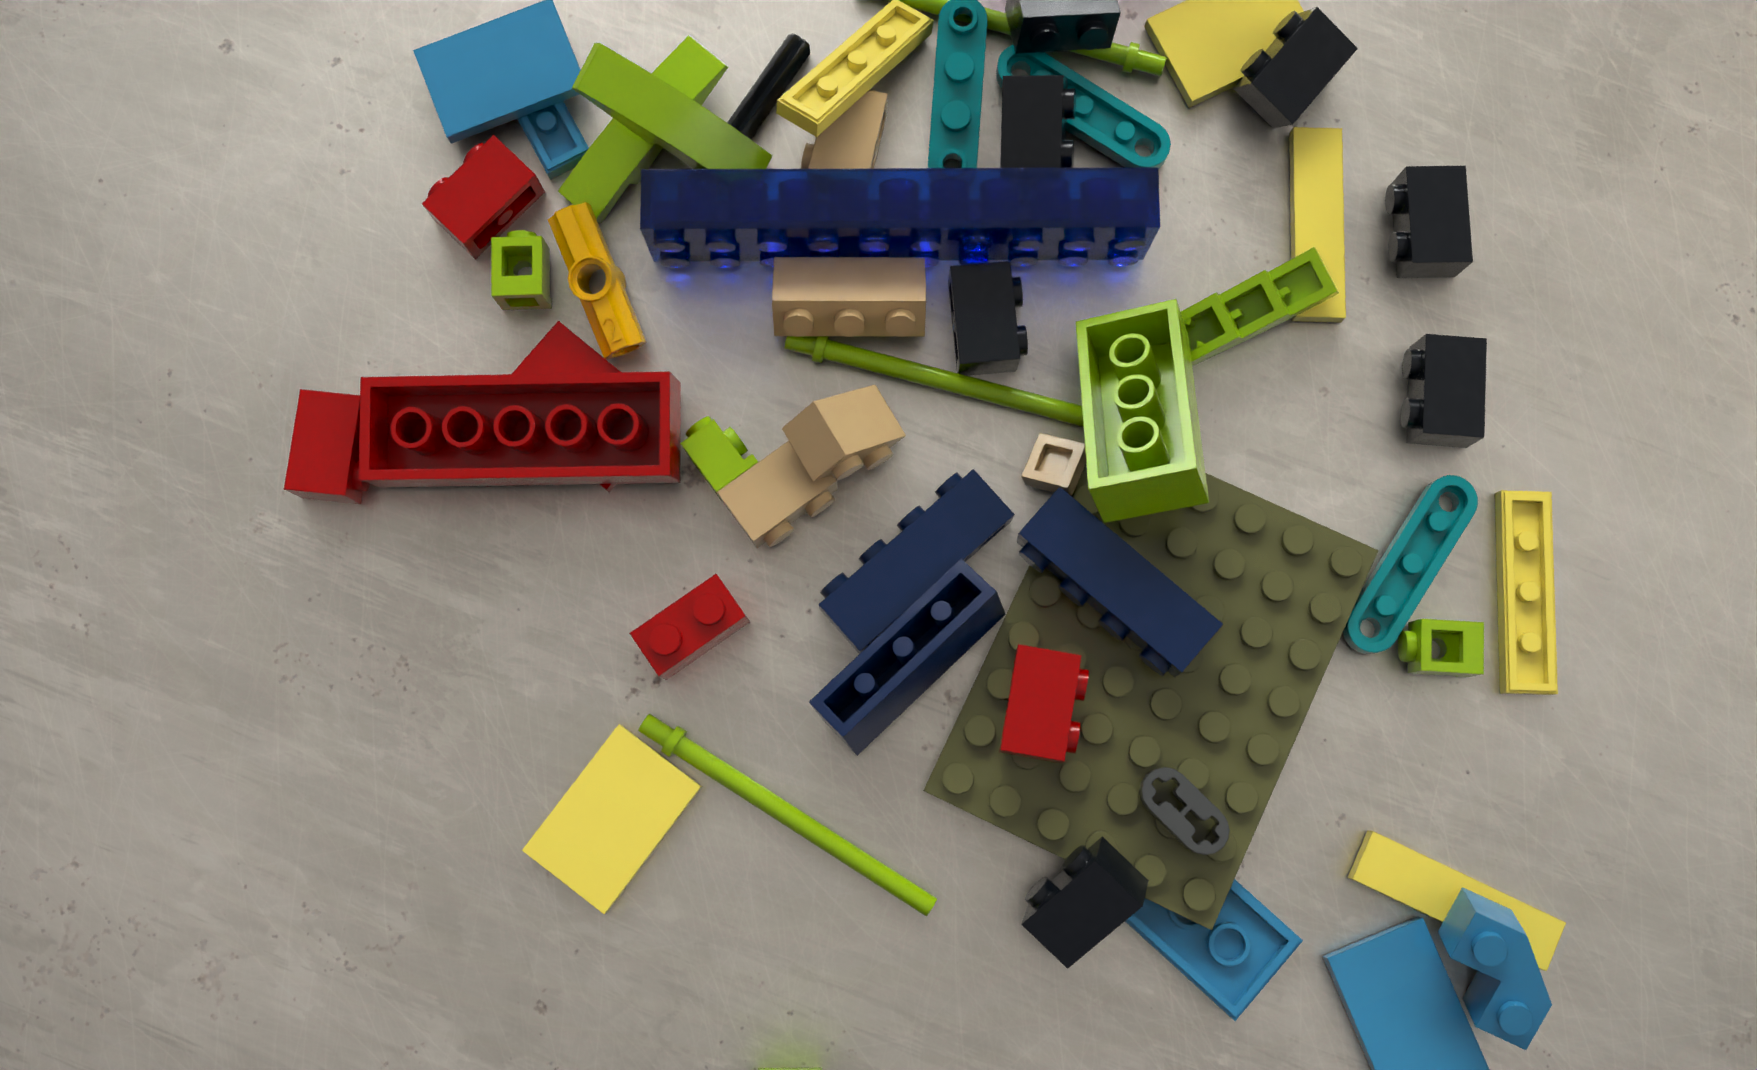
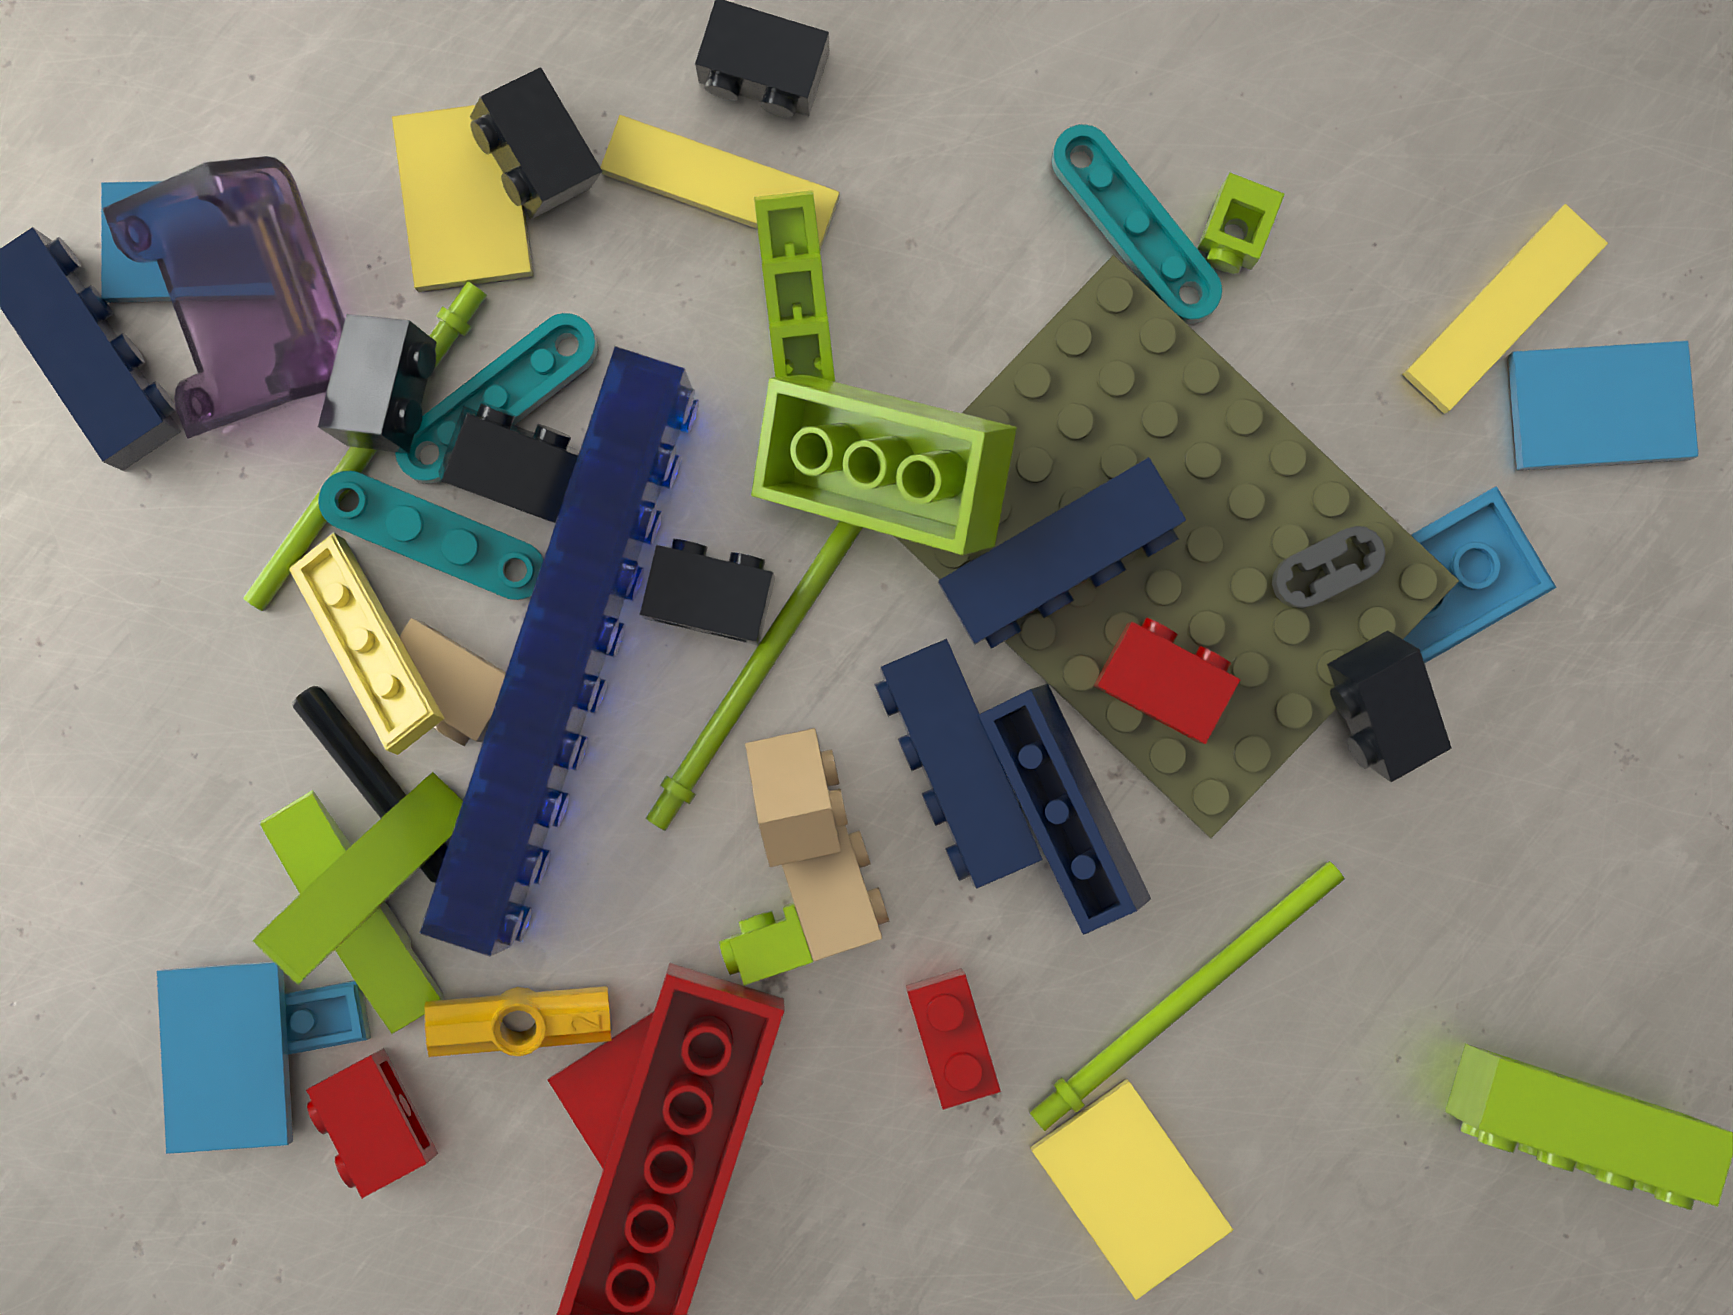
camera: 75 degrees left, 5 degrees up
lime brick [491,230,552,310] -> none
tan brick [772,257,926,337] -> none
tan plate [1021,433,1086,496] -> none
black brick [1400,334,1487,448] -> none
dark azure brick [1438,887,1552,1050] -> none
light yellow tile [1494,490,1558,695] -> none

